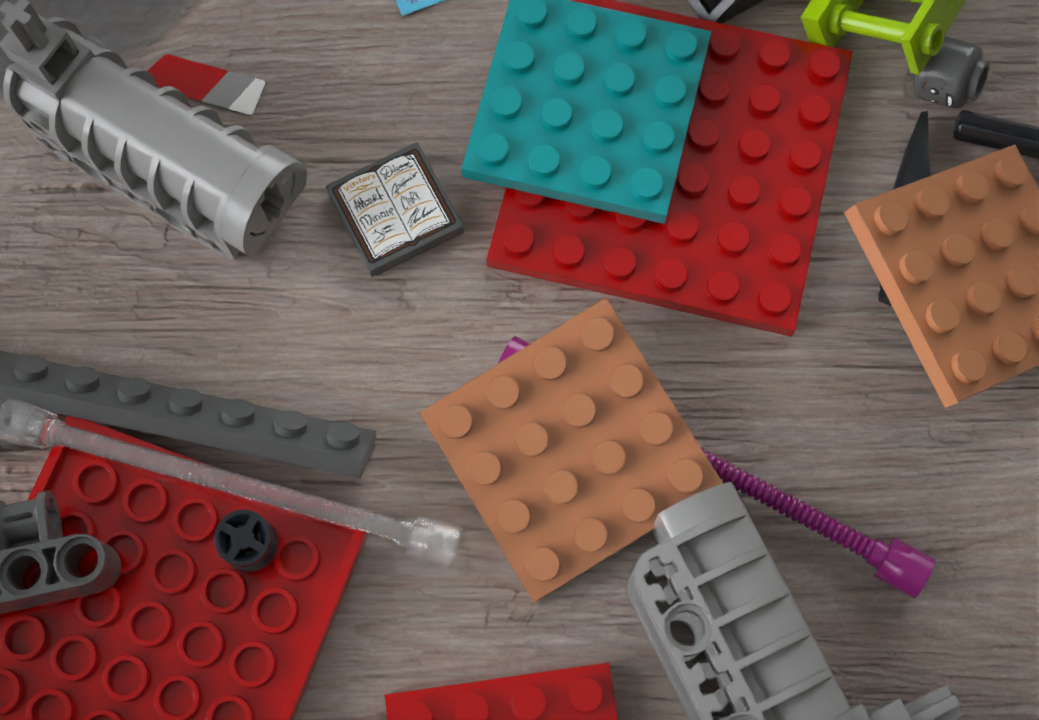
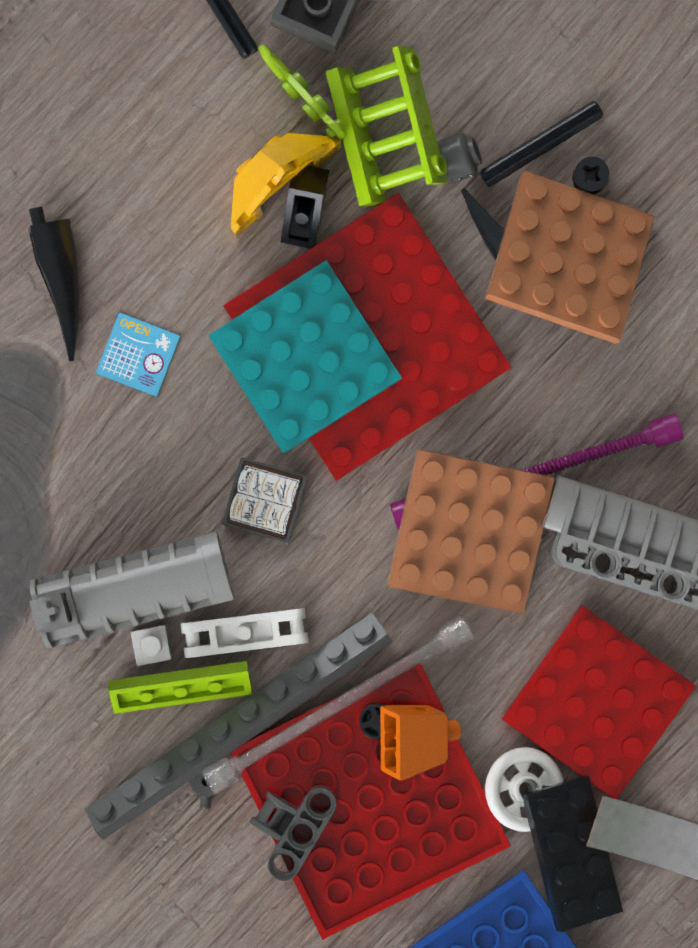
camera: 45 degrees left, 15 degrees up
sticker [147,54,265,115] -> none
none -> lime plate [108,661,252,714]
none -> white plate [130,625,172,666]
none -> white plate [180,608,309,658]
none -> orange torso [380,705,461,780]

